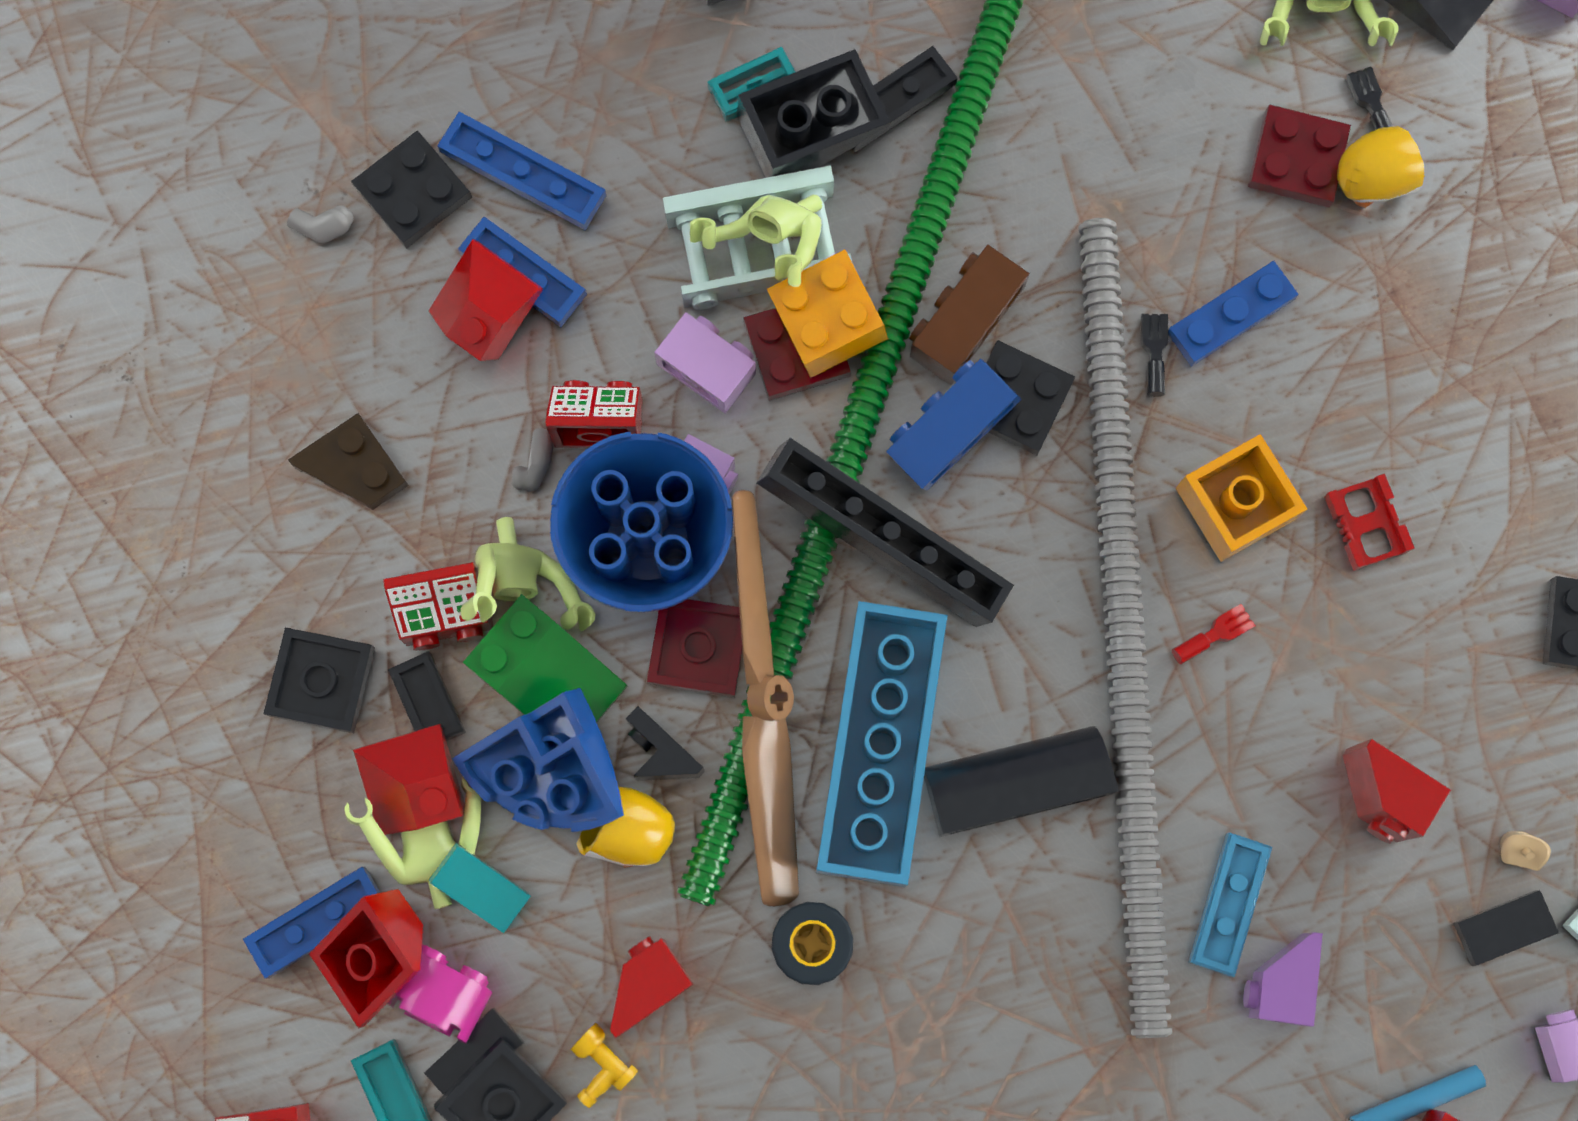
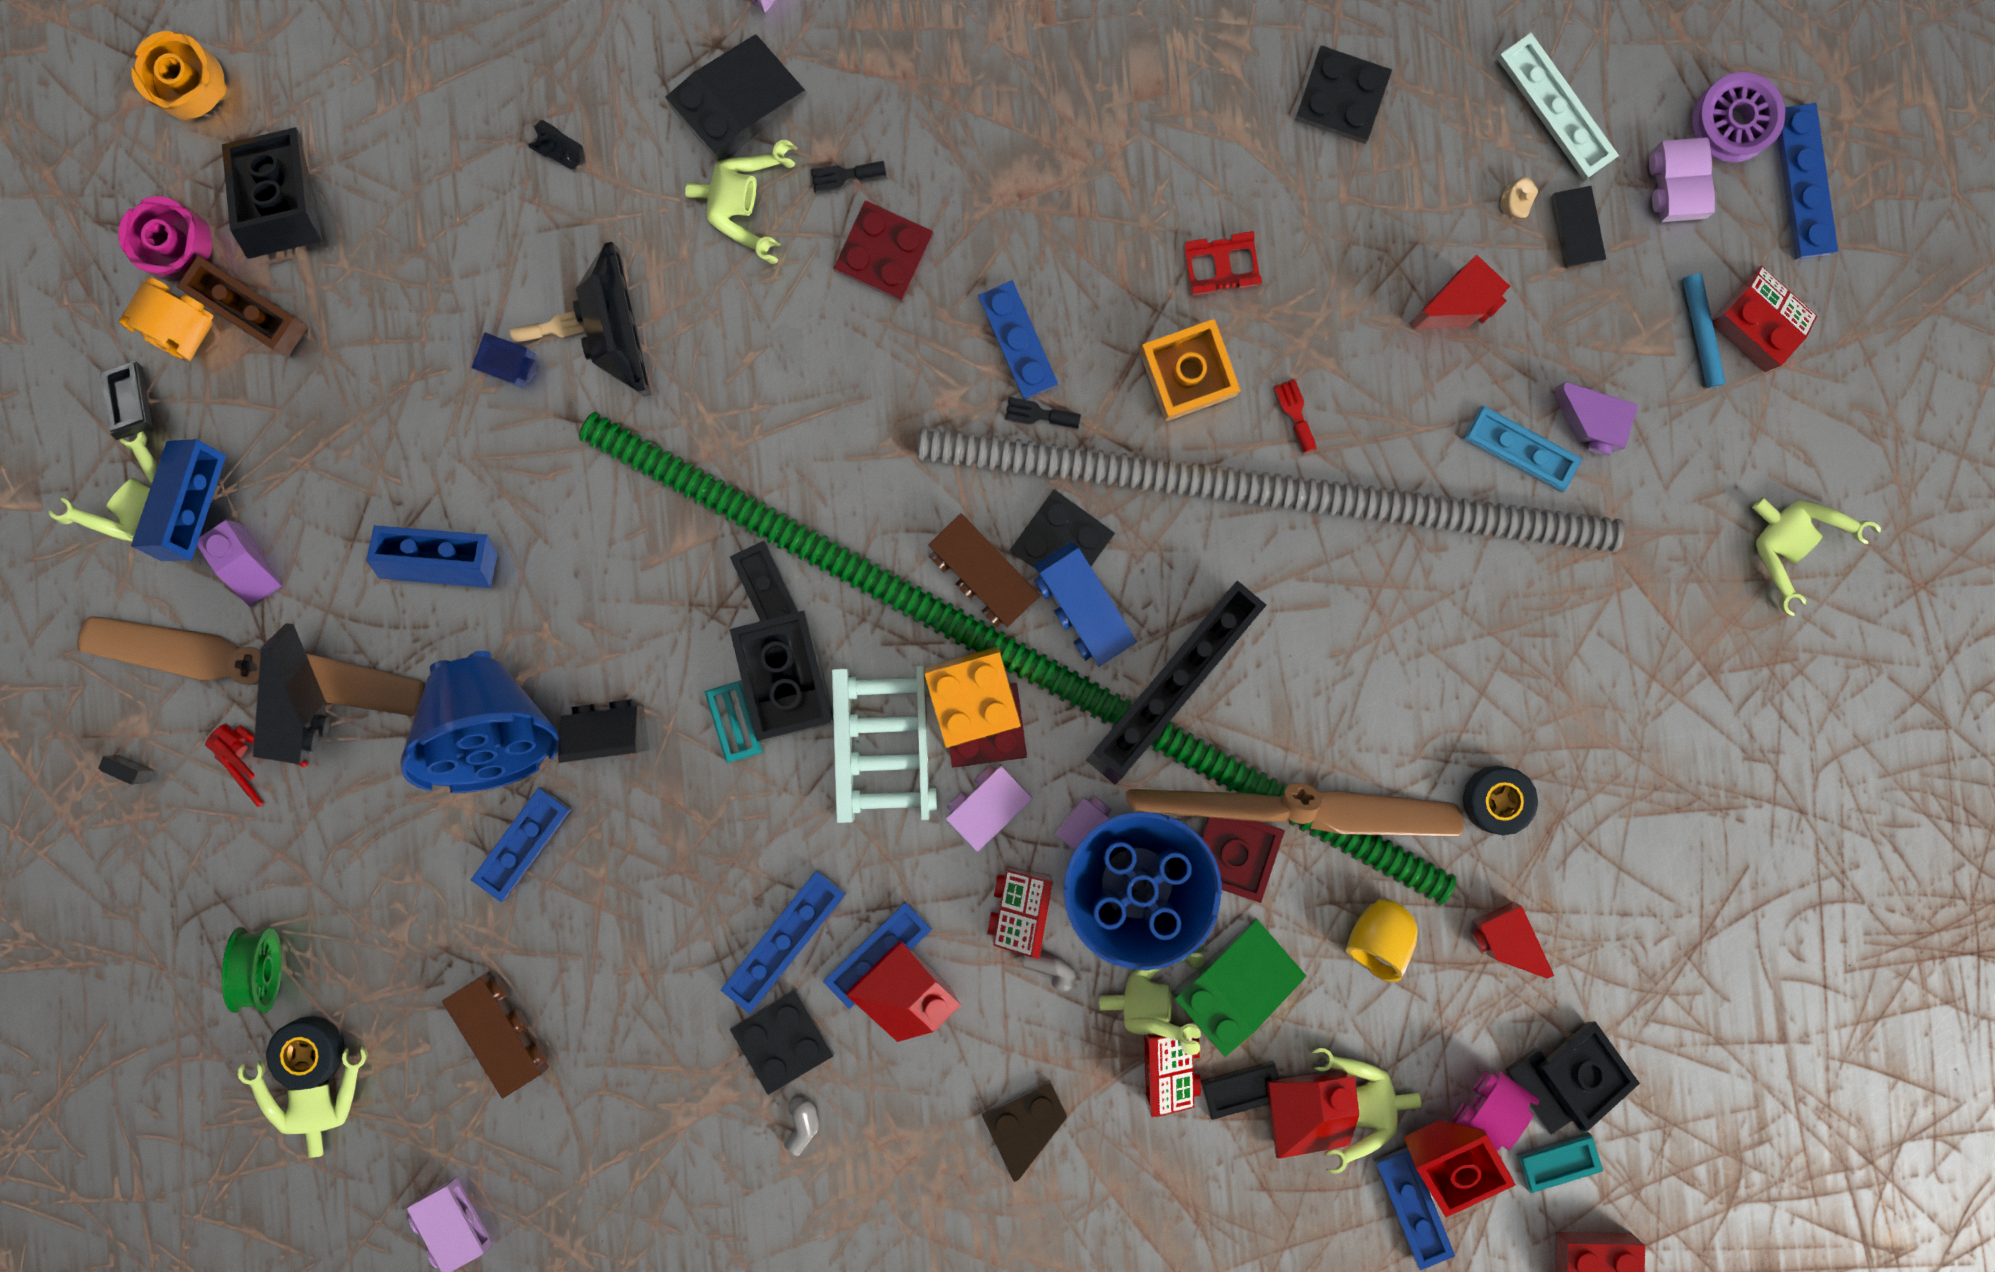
camera: 80 degrees left, 10 degrees up
black plate [263,627,375,734] -> none
teal tile [429,843,531,933] -> none
blue brick [452,688,624,832] -> none
yellow piece [570,1022,638,1108] -> none
black slope [626,706,705,781] -> none
yellowish green piece [690,194,822,287] -> none
dark azure brick [816,601,948,887] -> none
black brick [924,726,1119,837] -> none
yellow piece [1337,126,1425,208] -> none

